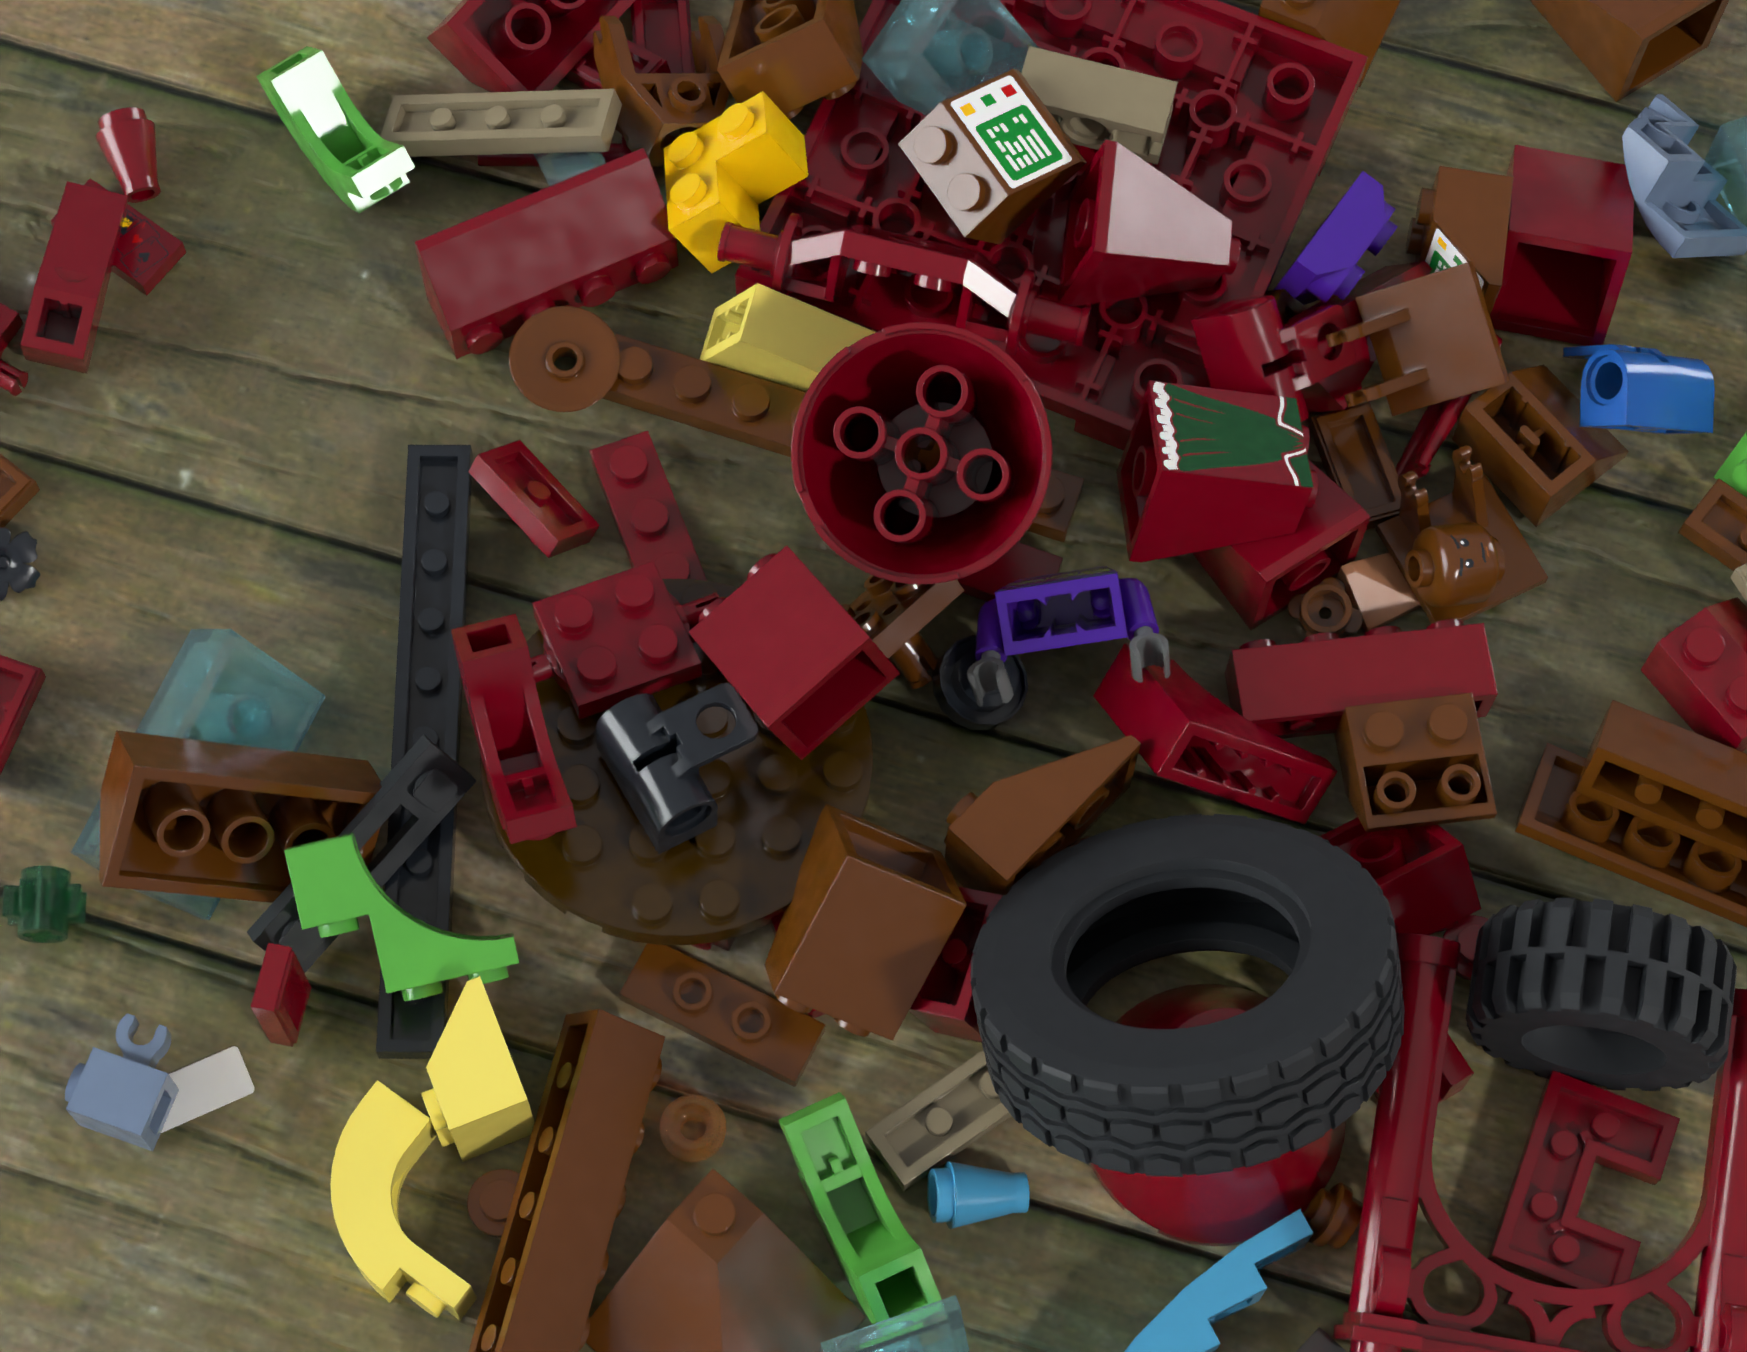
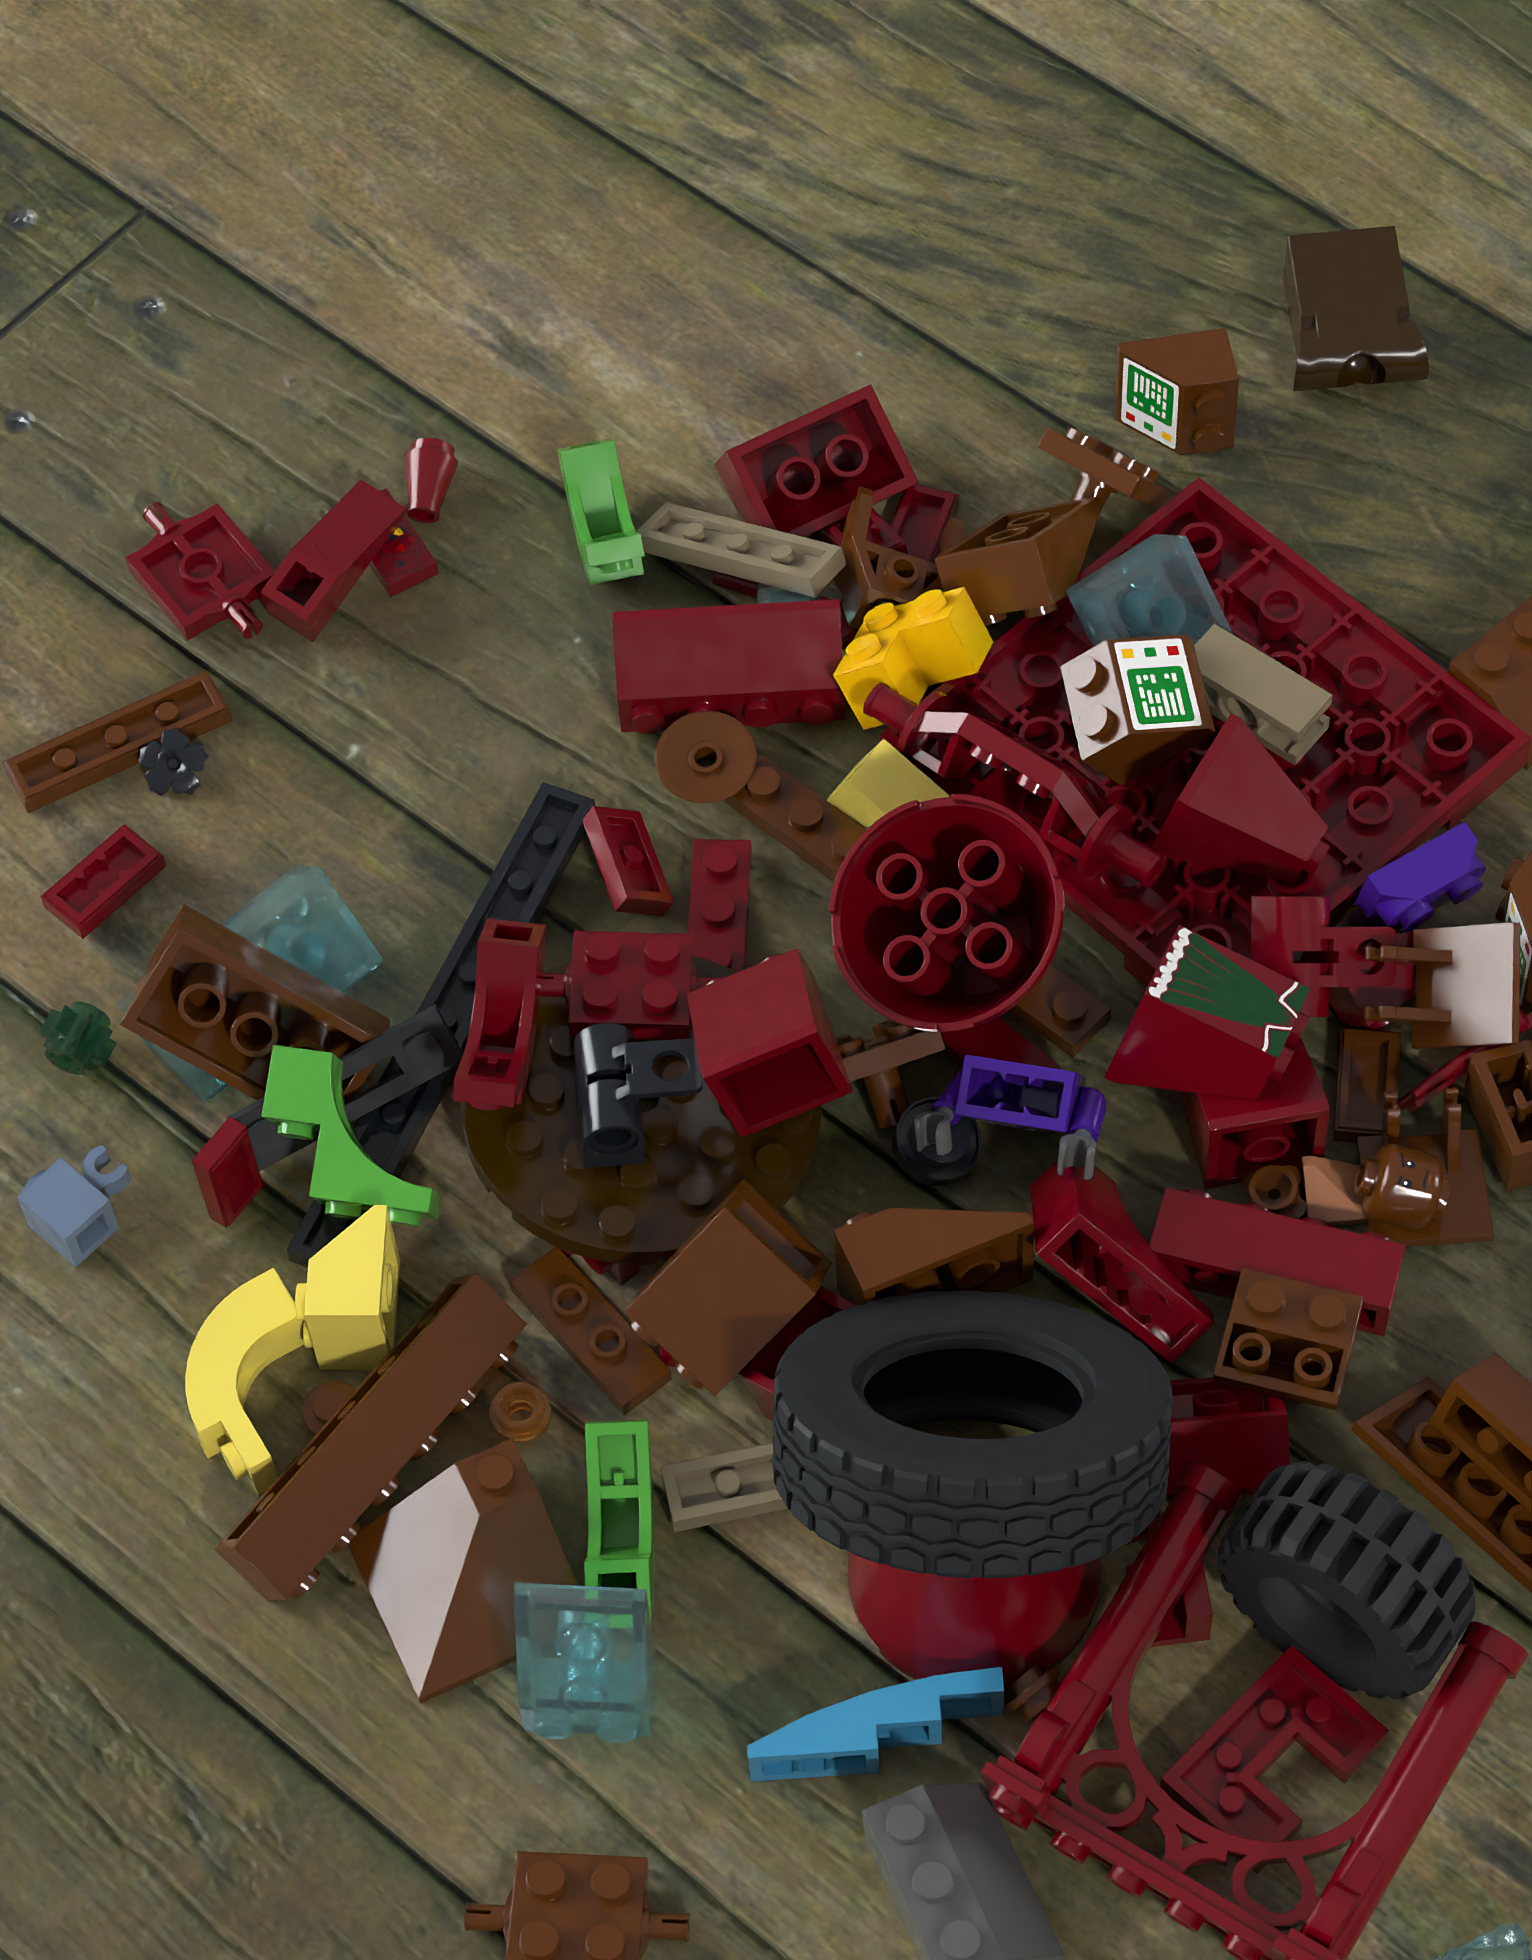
camera: 30 degrees right, 10 degrees down
white sticker [161,1046,255,1133] -> none
dark azure cone [927,1161,1030,1229] -> none

